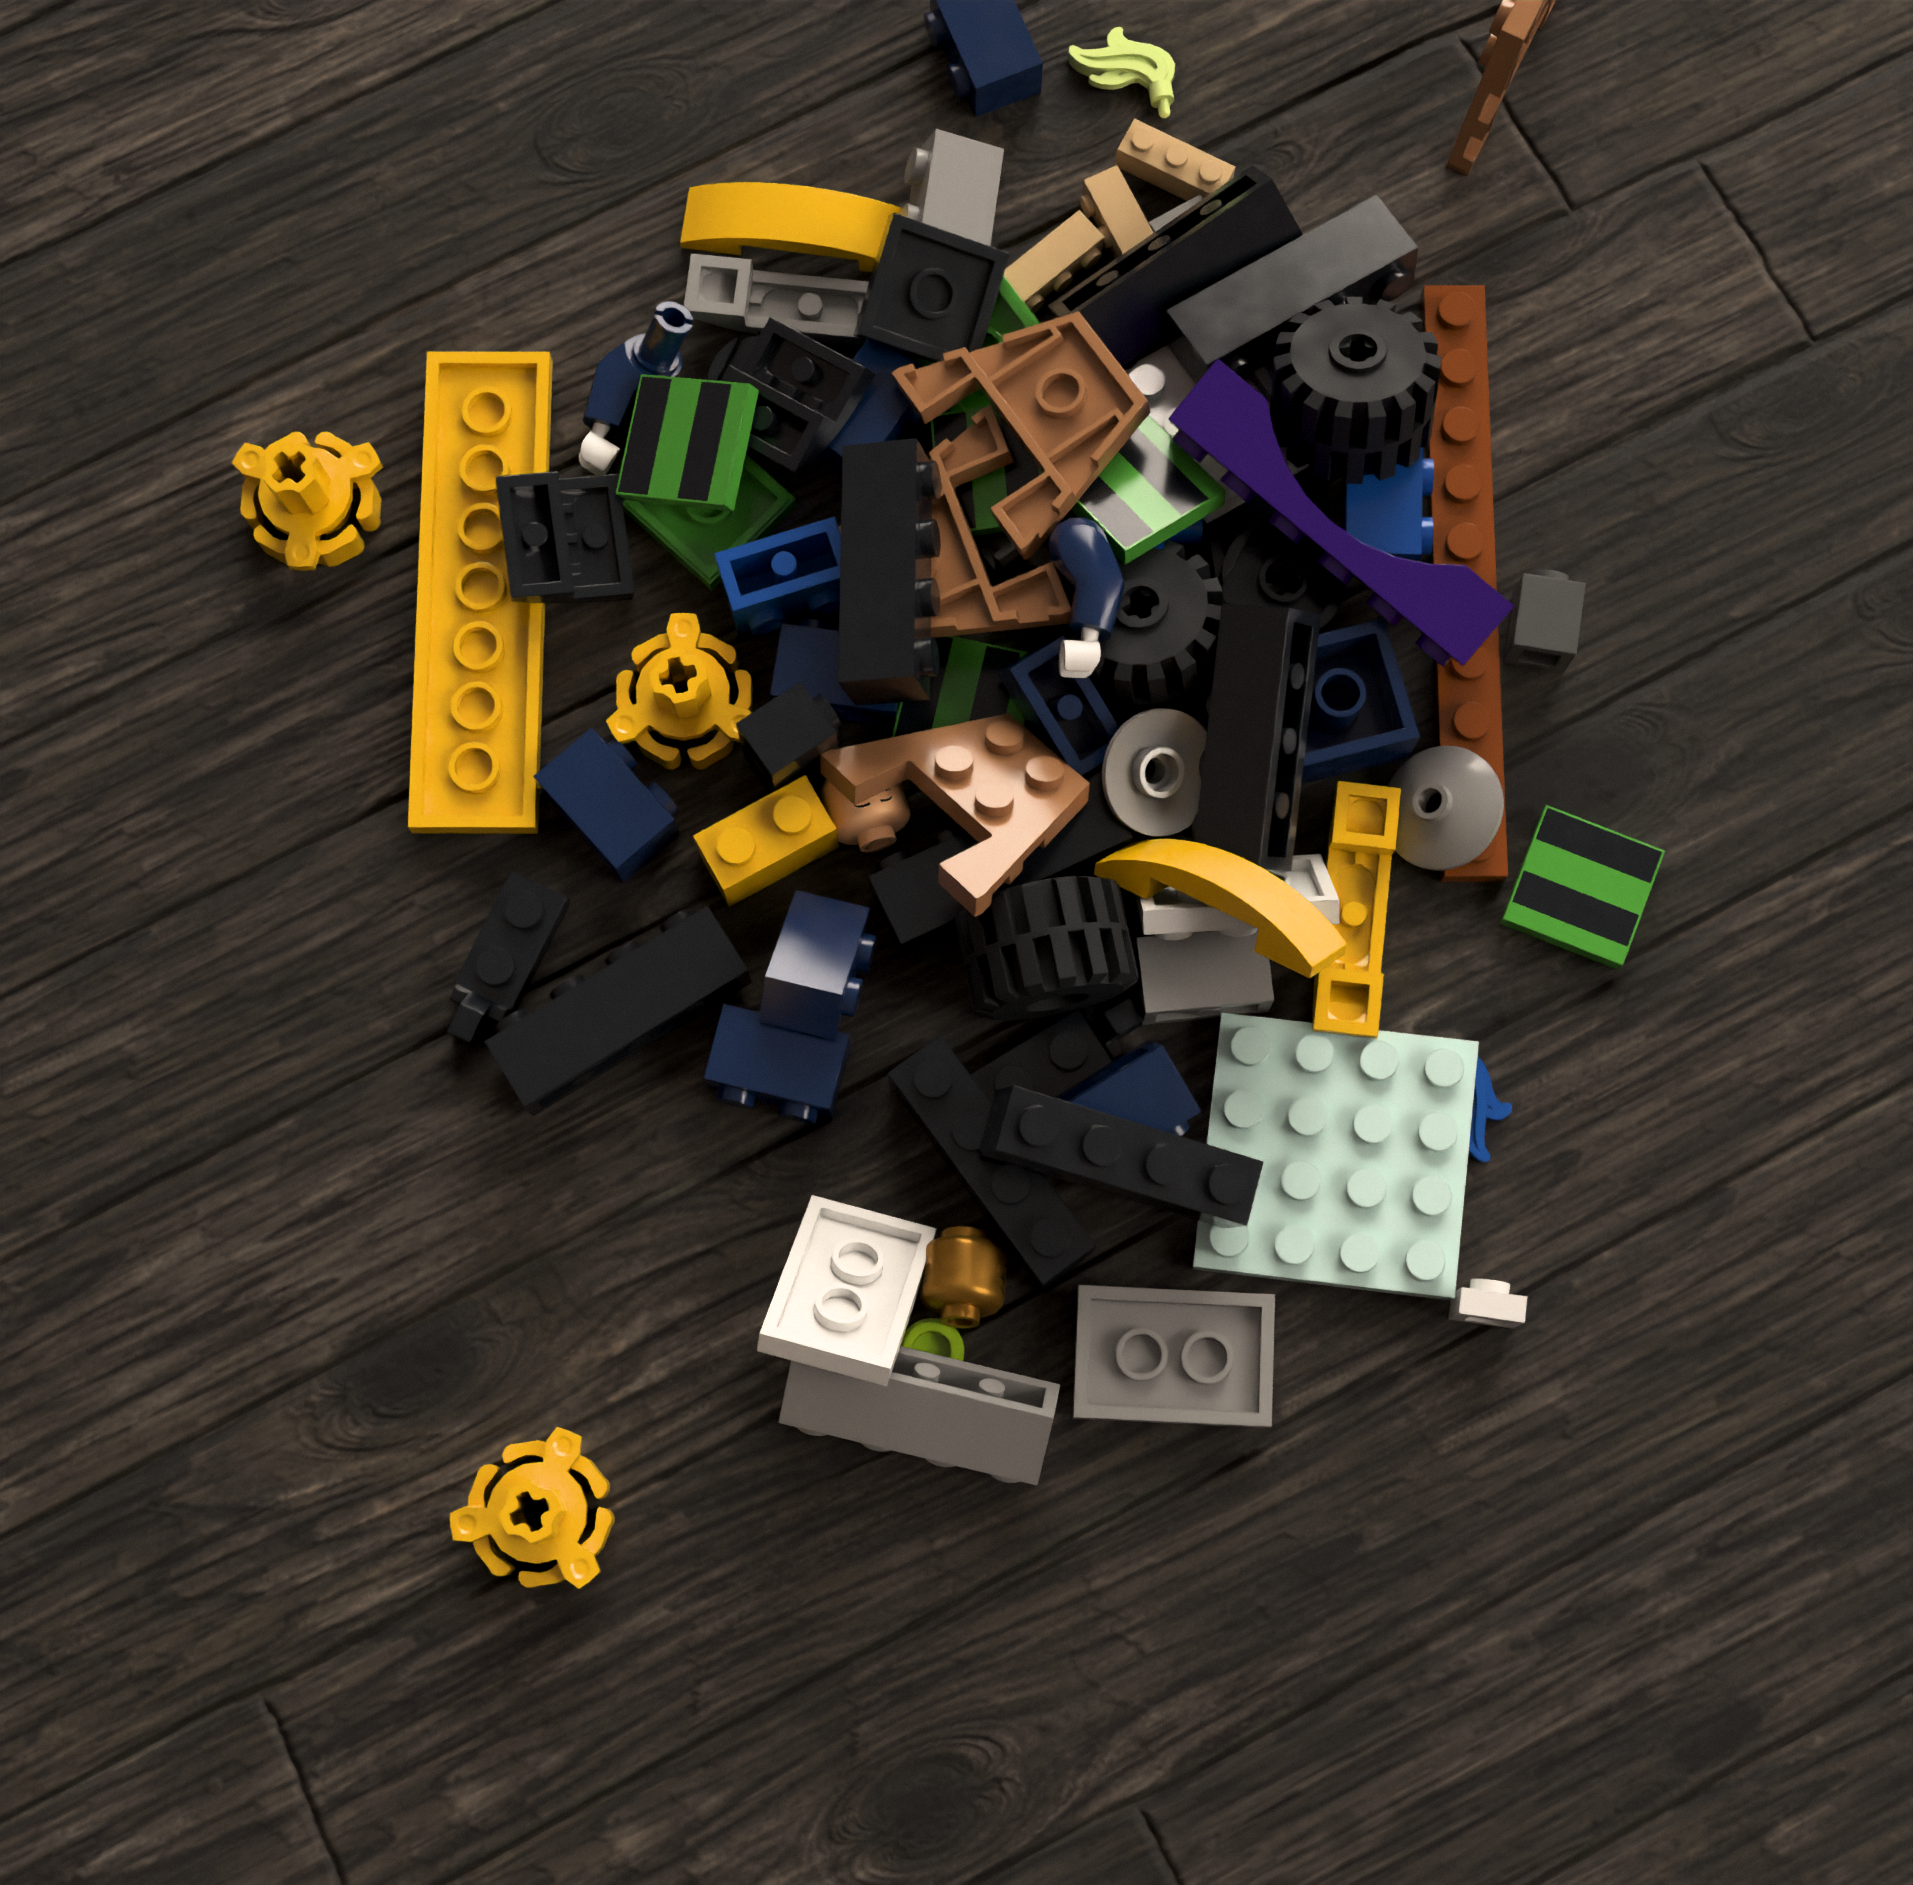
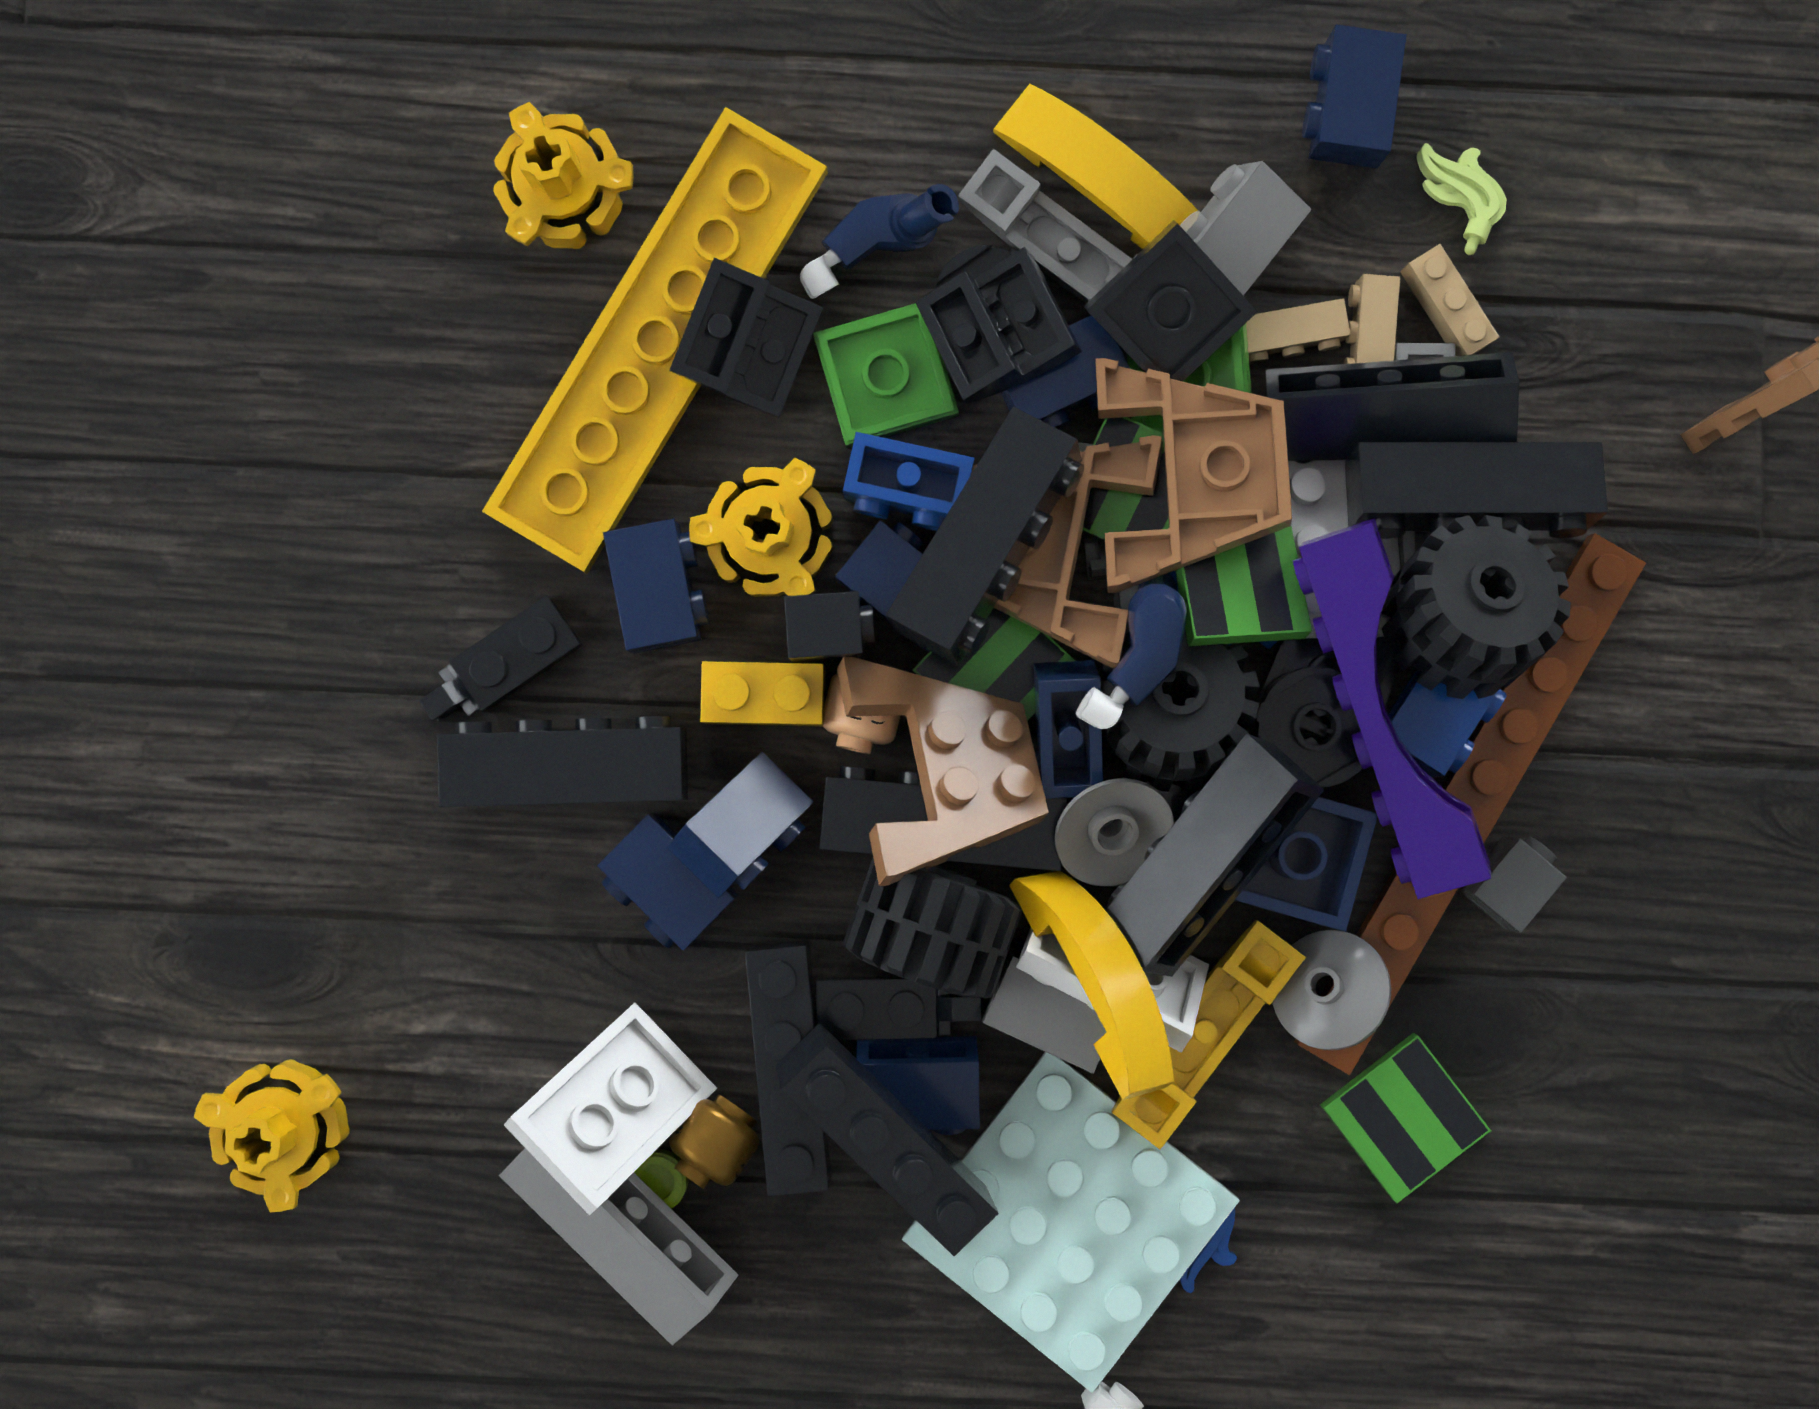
camera: 30 degrees right, 10 degrees up
tile [616,374,759,511] -> none
light grey plate [1072,1285,1275,1428] -> none

